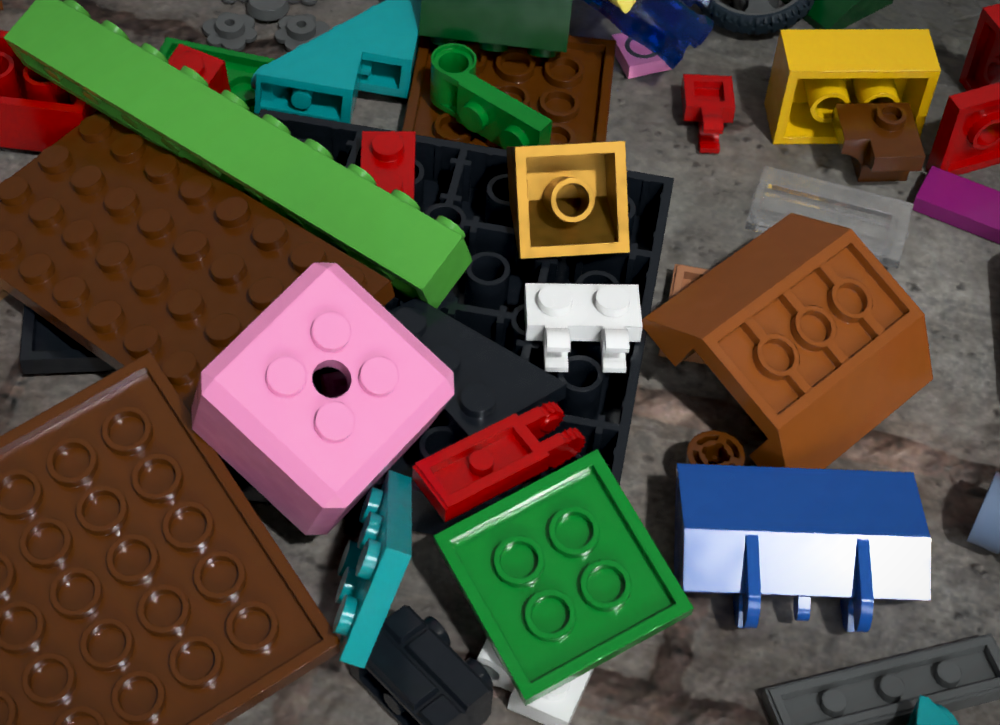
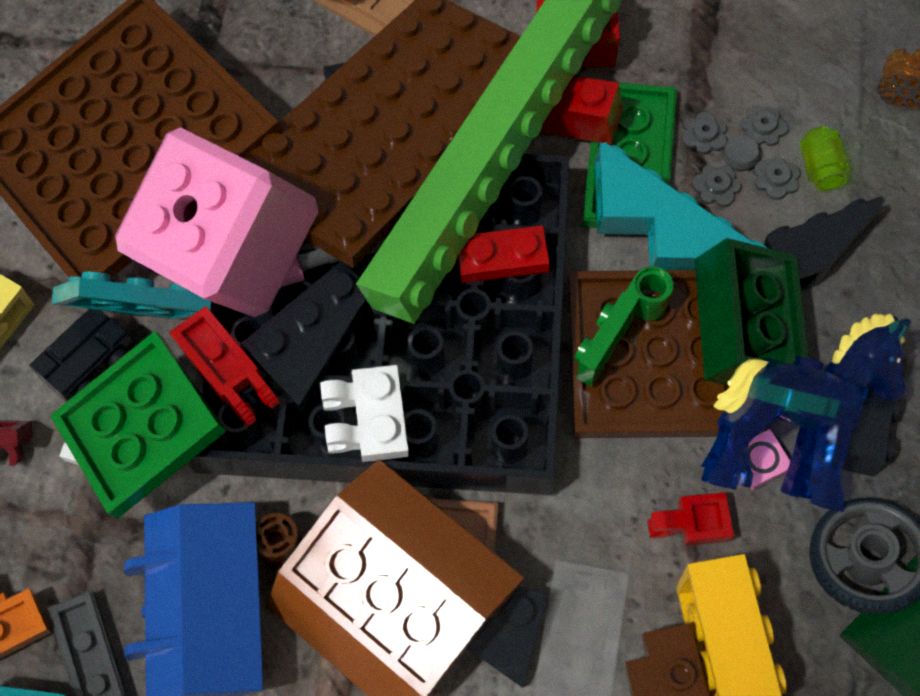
camera: 90 degrees right, 15 degrees up
pearl gold slope [506,141,630,259] -> none

